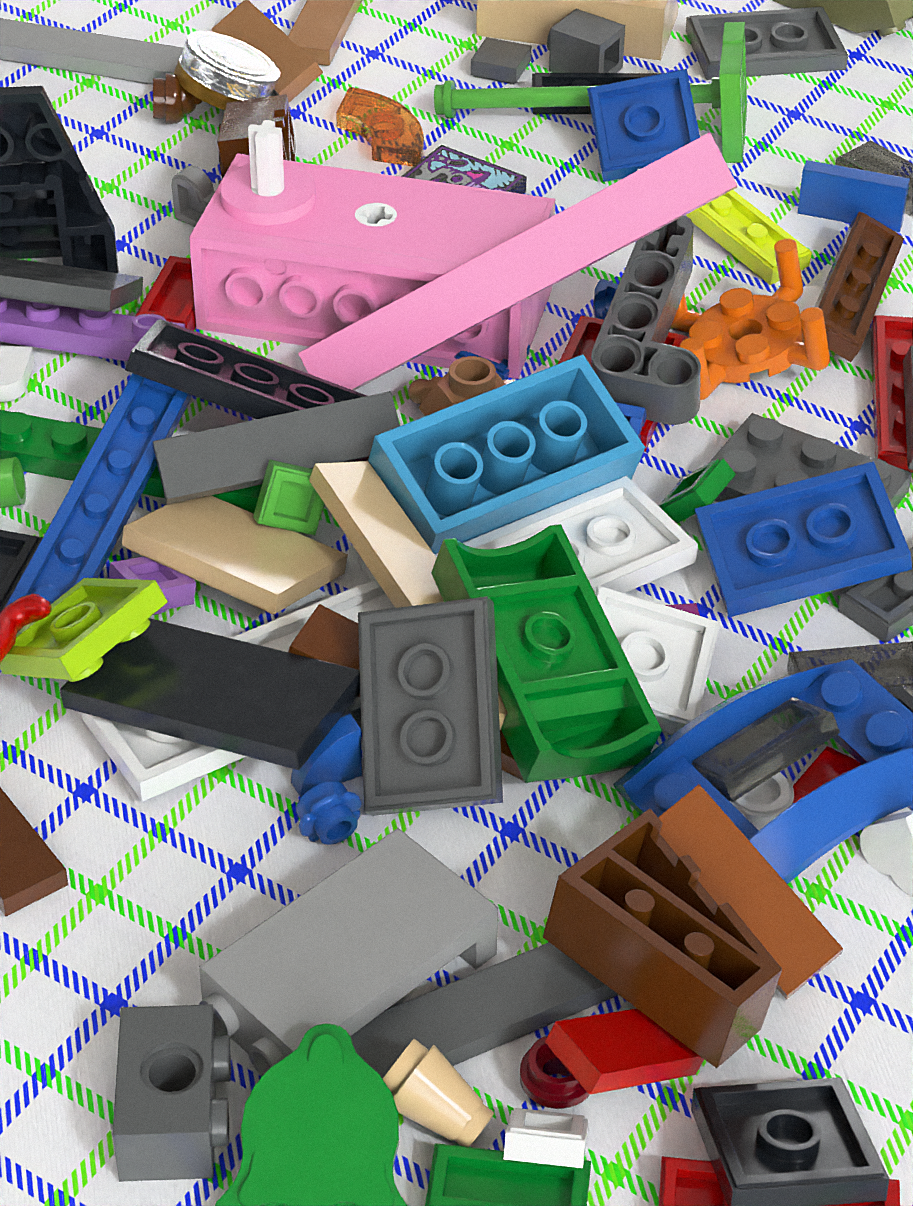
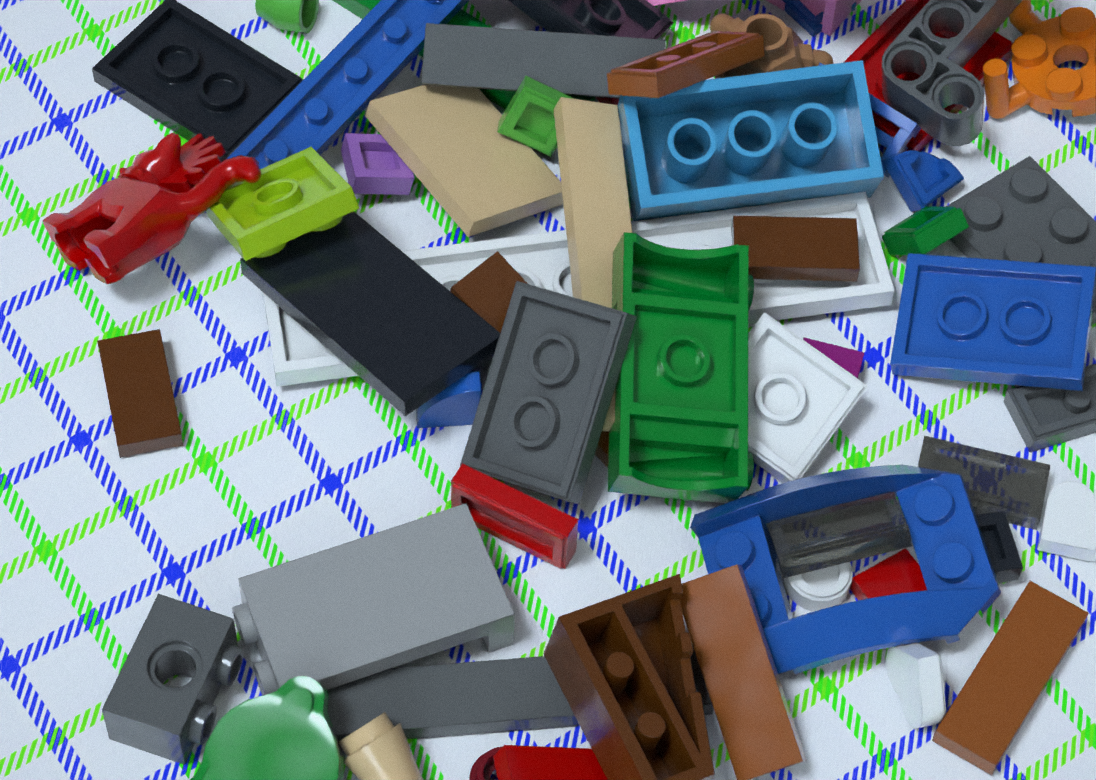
camera: 20 degrees right, 15 degrees up
blue plate [296,781,362,845] -> none
none -> red tile [451,463,579,569]
none -> dark orange tile [607,31,765,98]
none -> reddish brown tile [731,216,860,282]
none -> blue tile [882,150,964,212]

